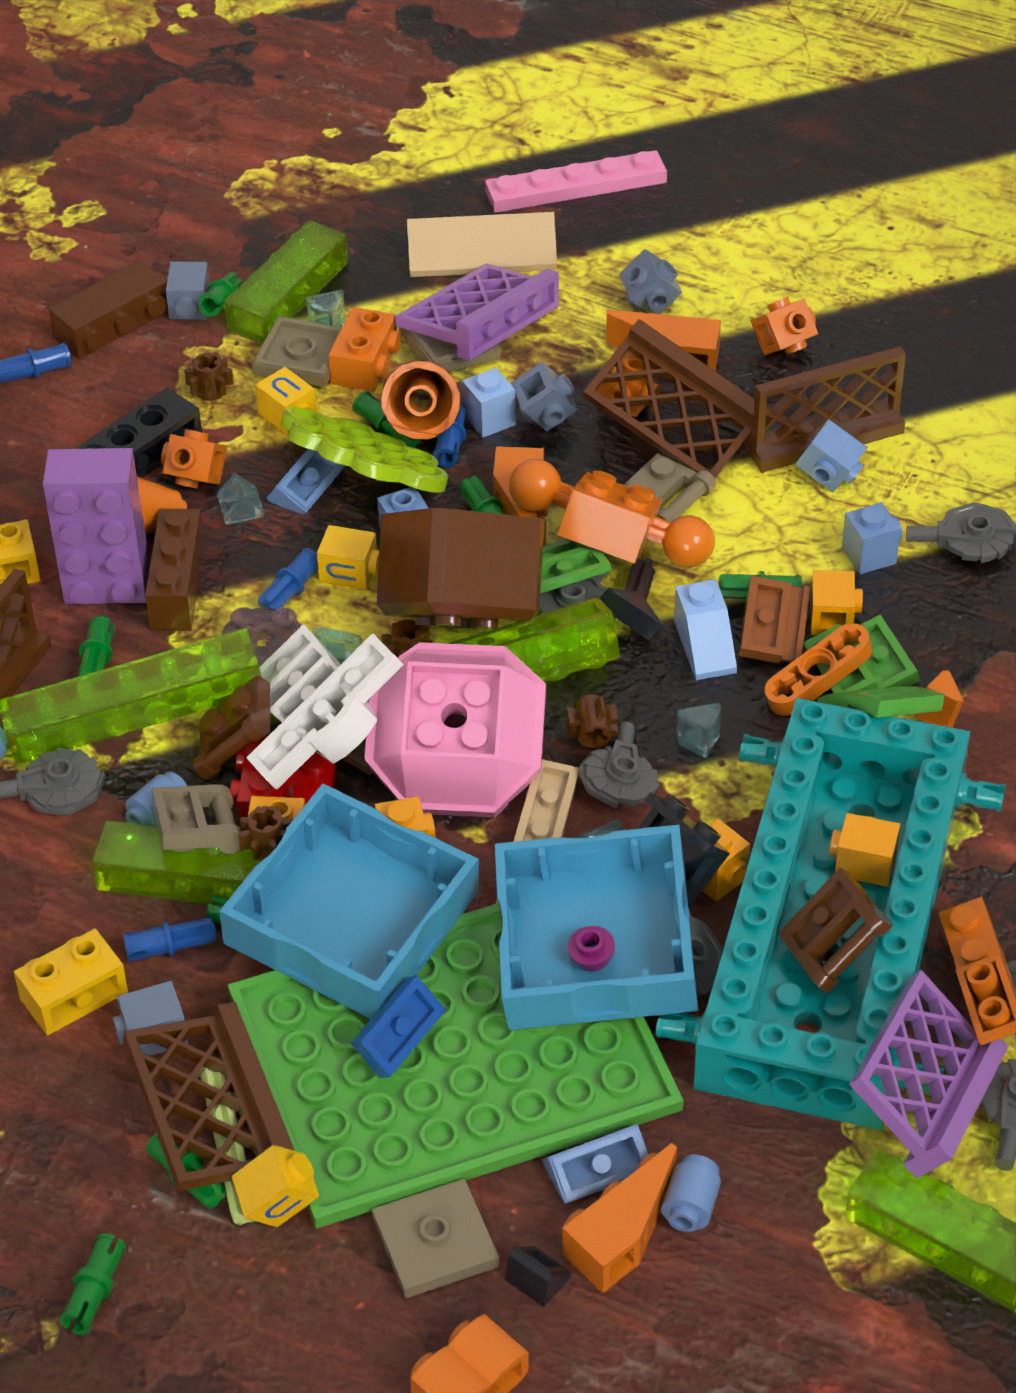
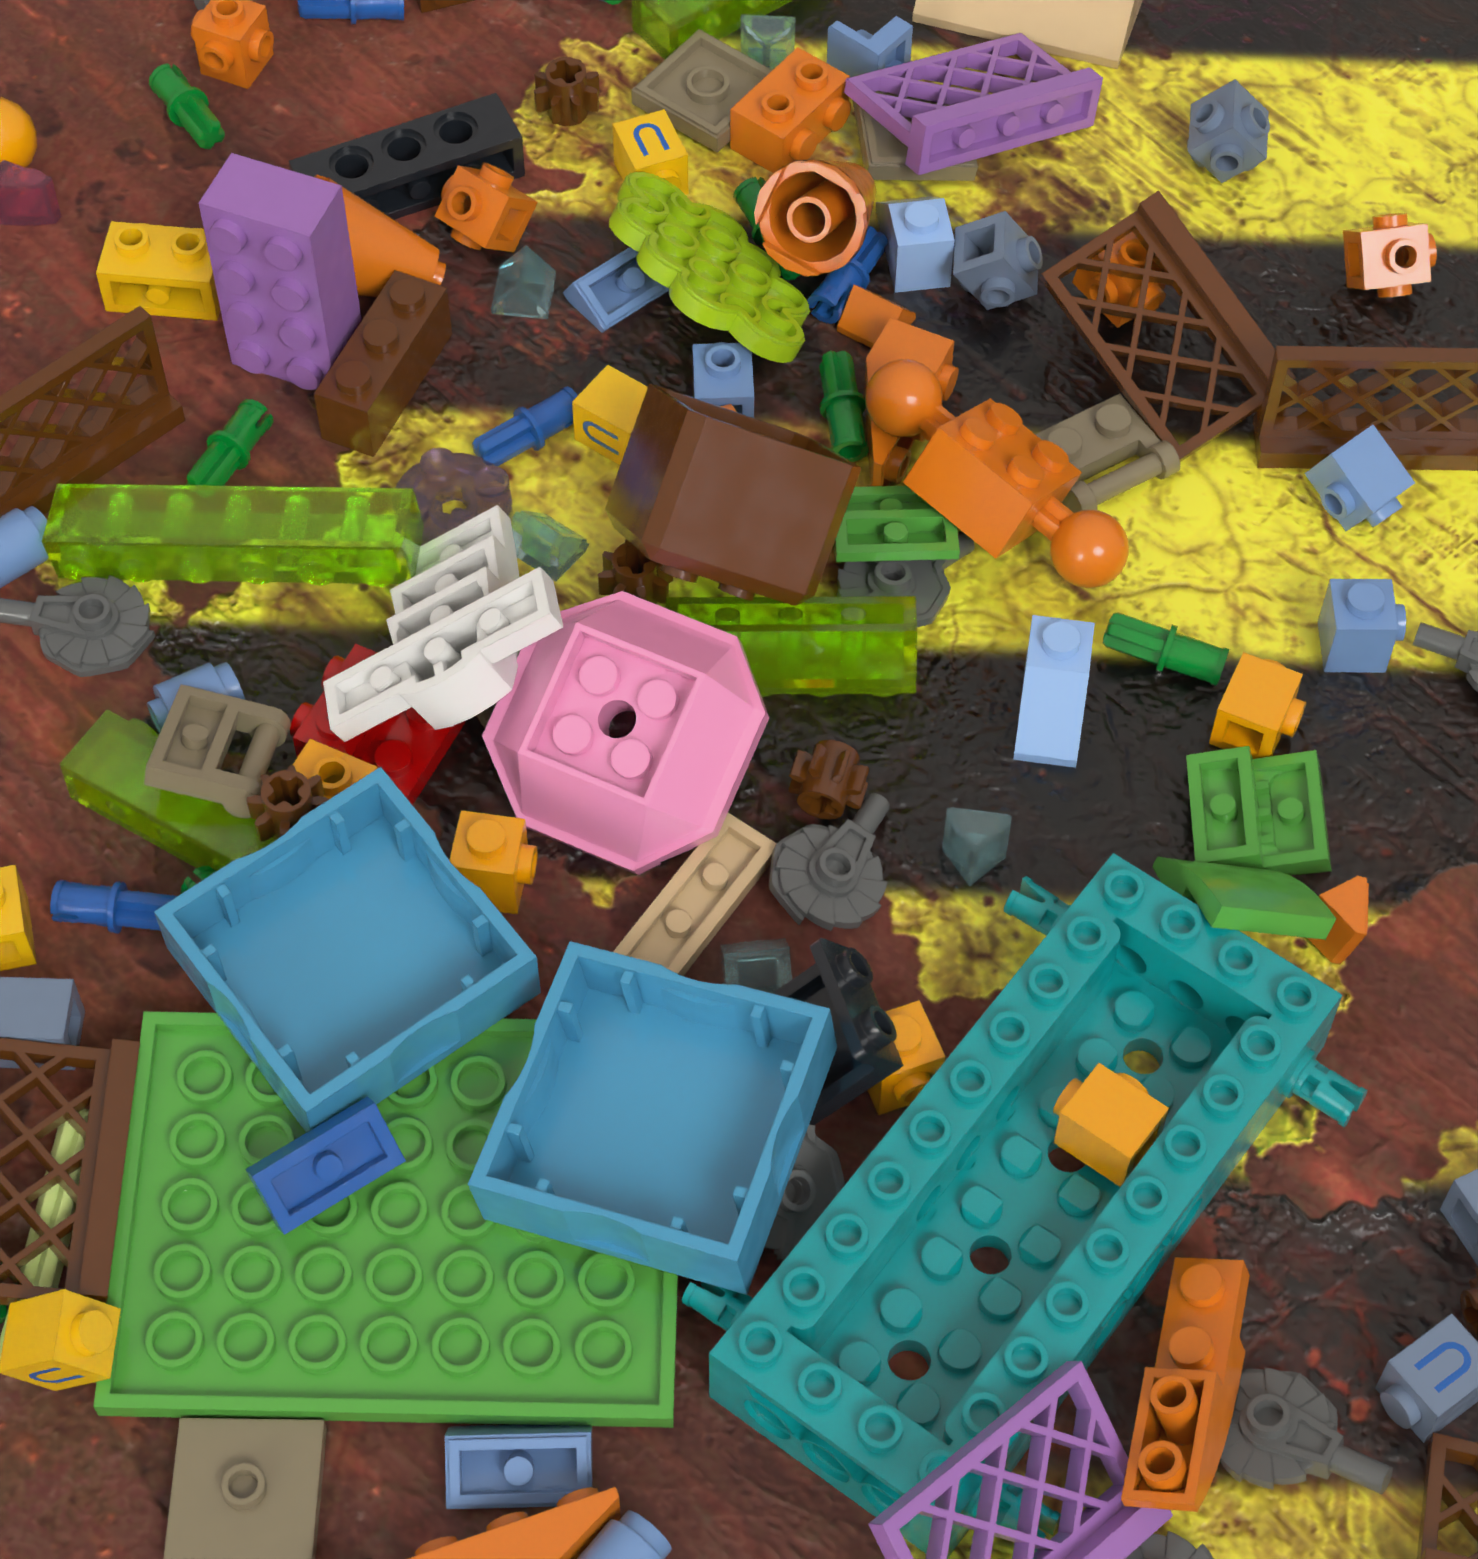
camera: 20 degrees right, 10 degrees up
reddish brown plate [193,675,270,780] -> none
magenta plate [568,926,615,972] -> none
black piece [595,557,664,641] -> none
orange slope [606,309,721,372] -> none
dark orange plate [738,576,810,664] -> none
orange beam [765,623,873,716] -> none
reddish brown plate [778,867,893,993] -> none
none -> medium blue panel [827,16,913,77]
none -> orange slope [837,285,916,348]

